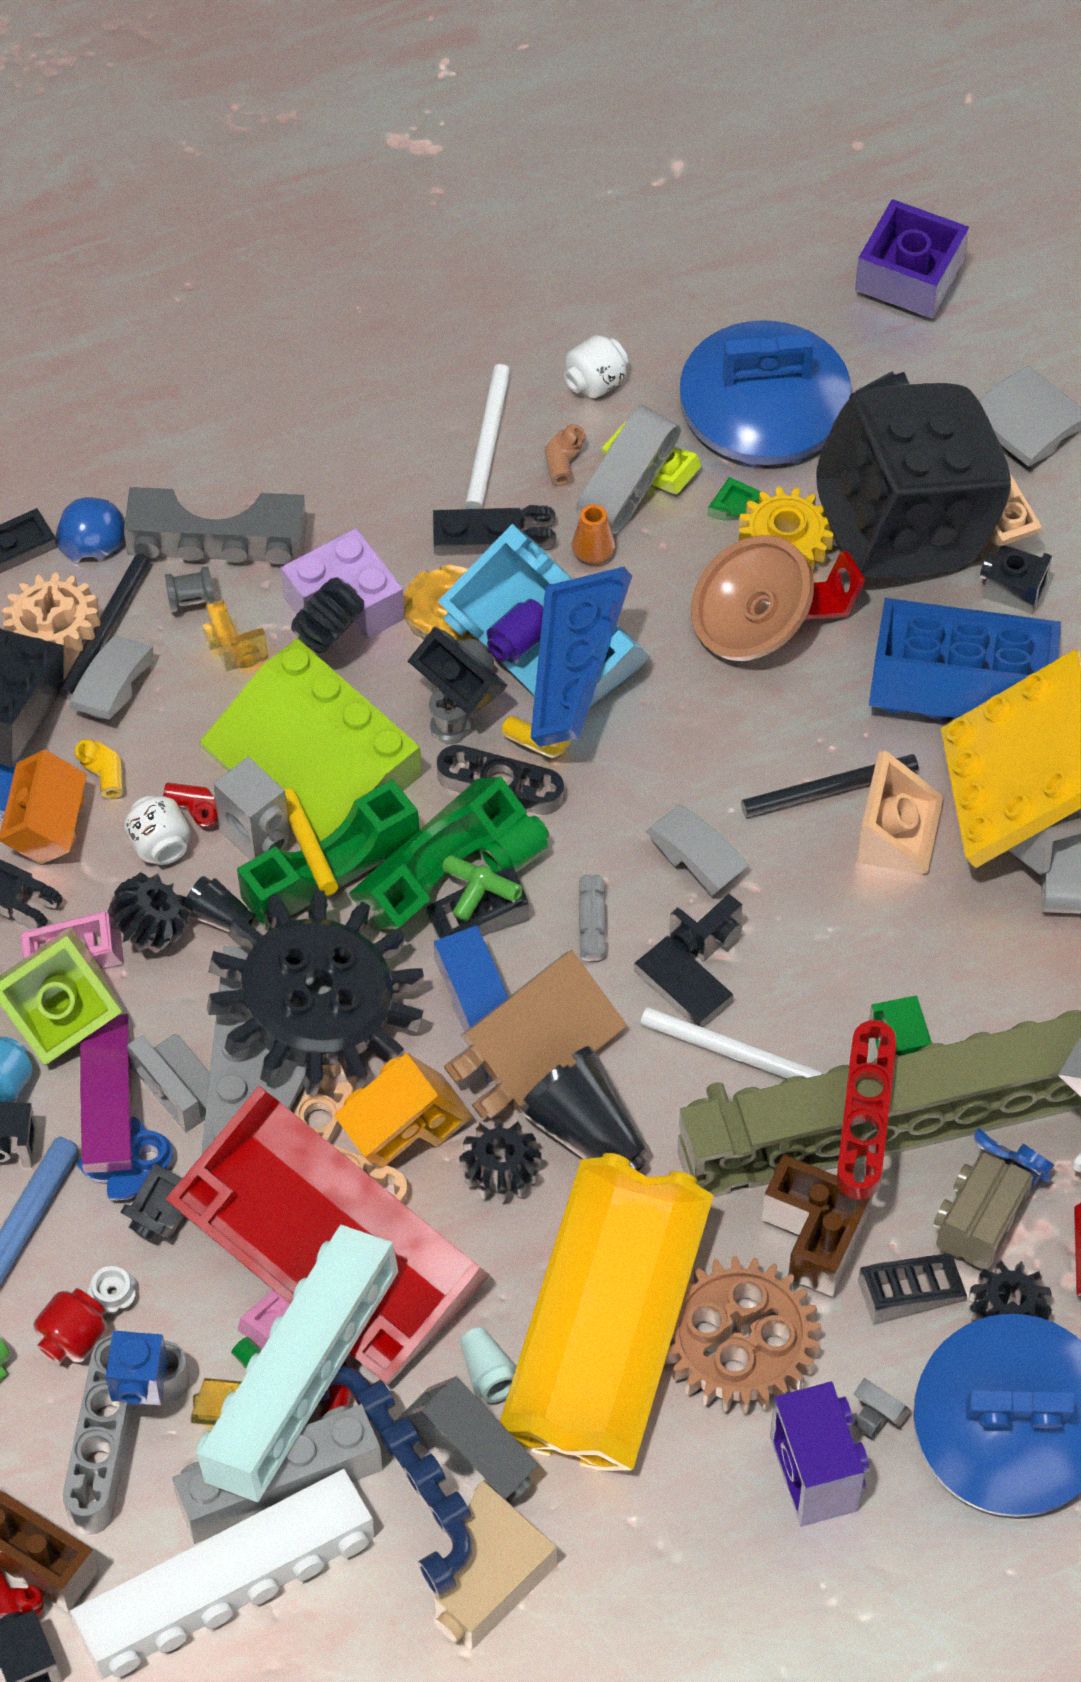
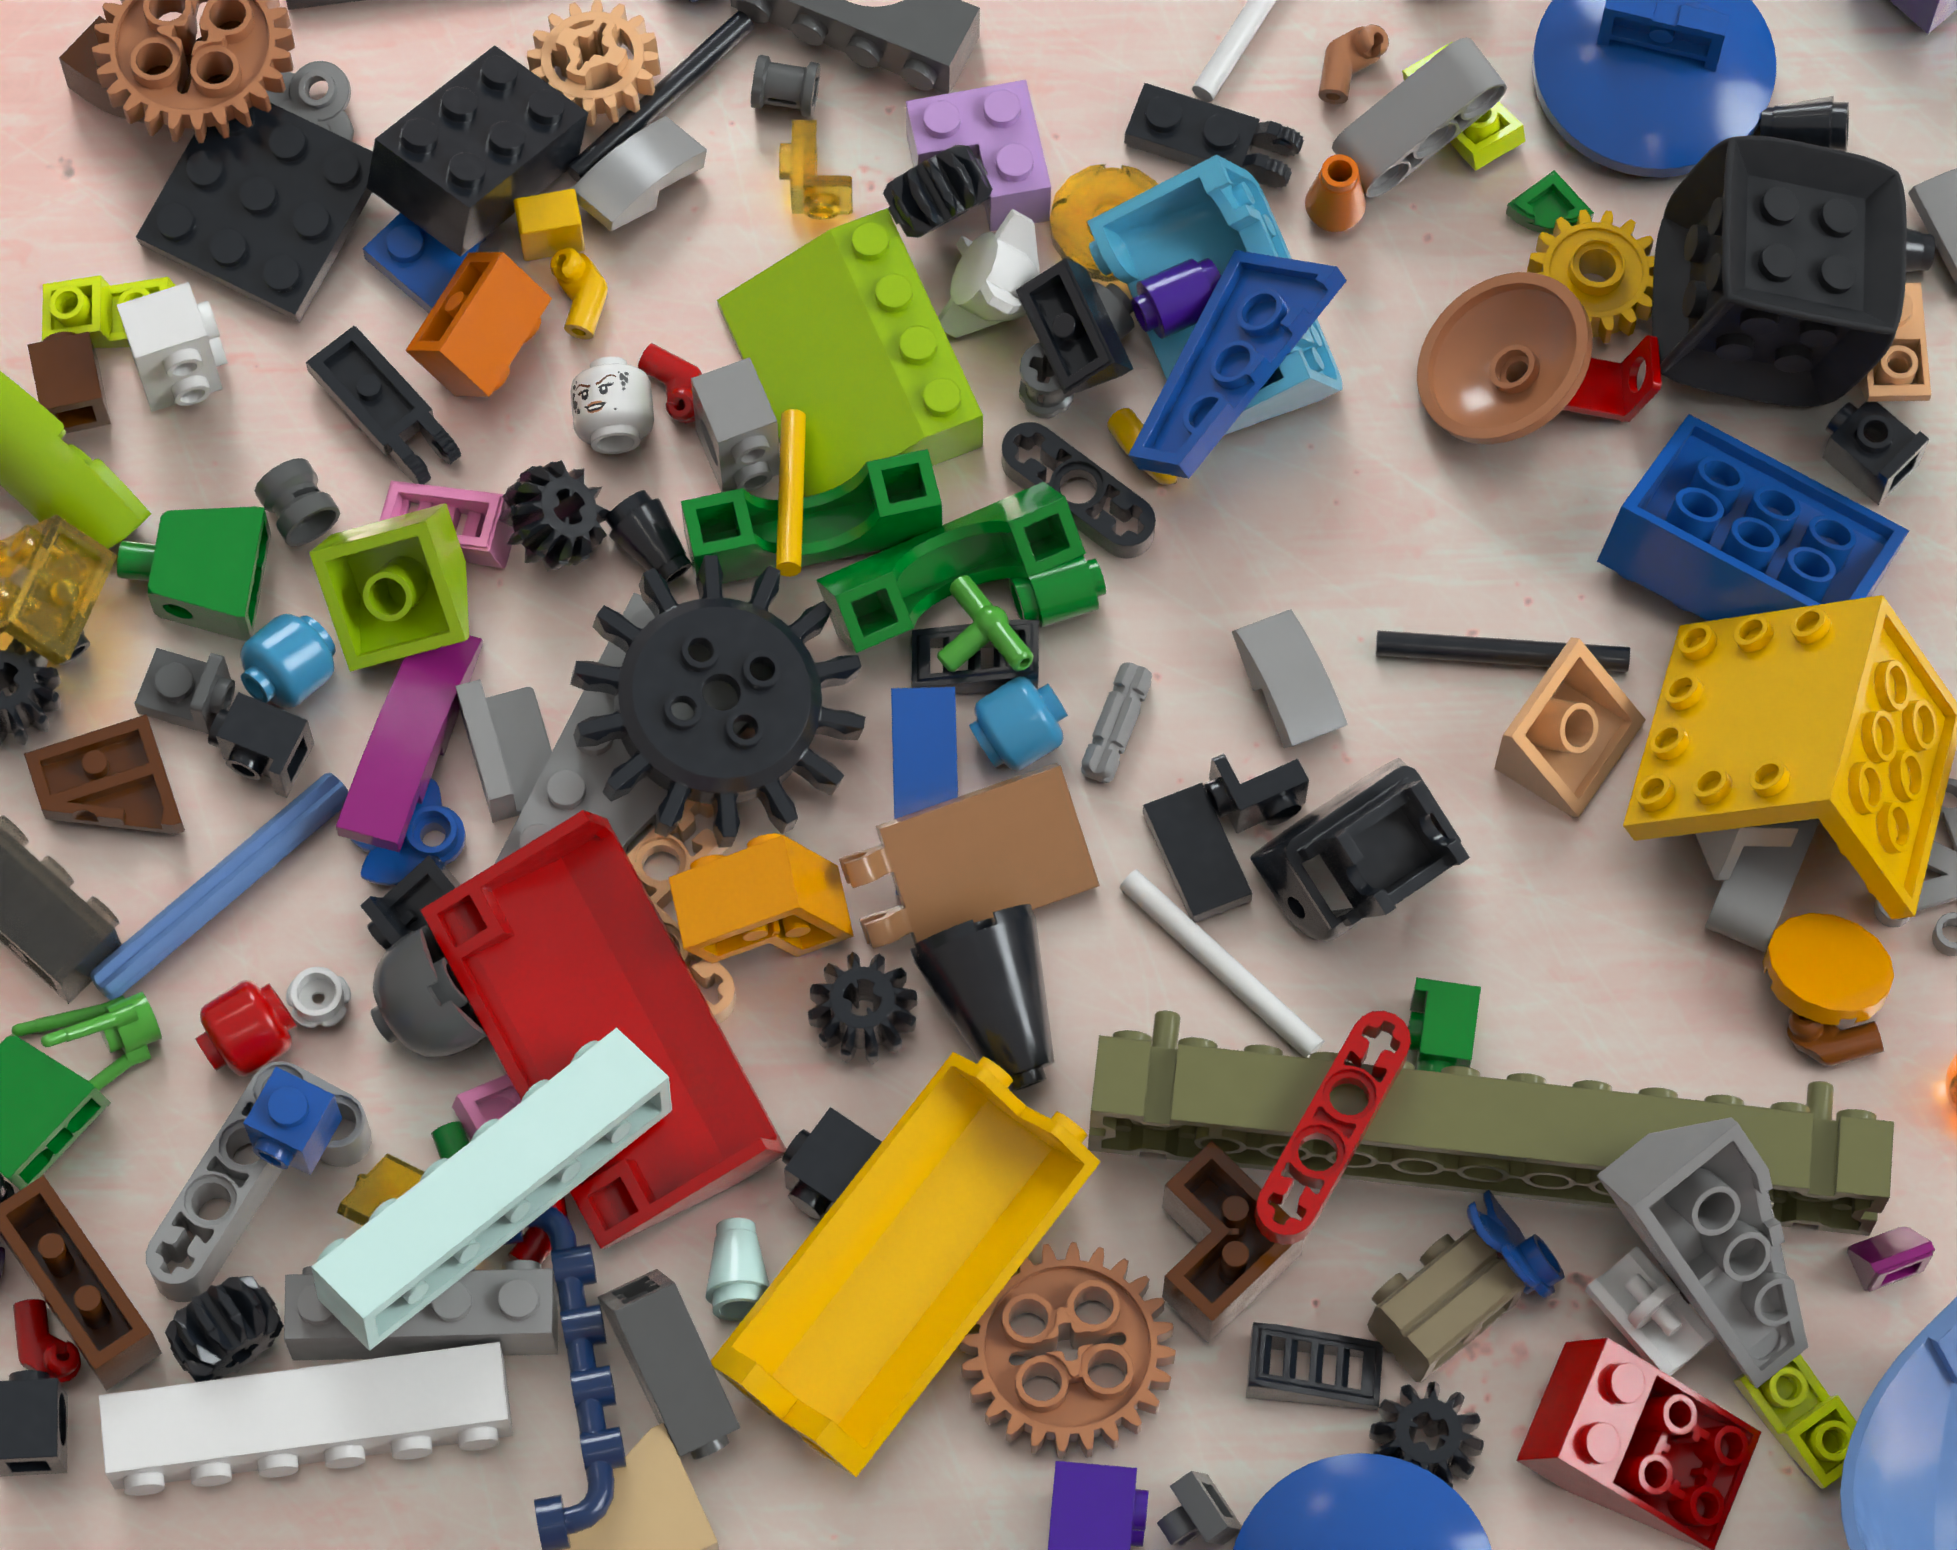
camera: 20 degrees right, 10 degrees up
none -> black gear [165,1276,284,1382]
none -> dark grey cylinder [371,925,487,1057]
none -> yellow piece [513,189,585,261]
none -> black brick [782,1107,882,1219]
none -> white piece [938,209,1040,338]
none -> dark azure head [969,676,1068,771]
none -> black piece [1250,758,1470,941]

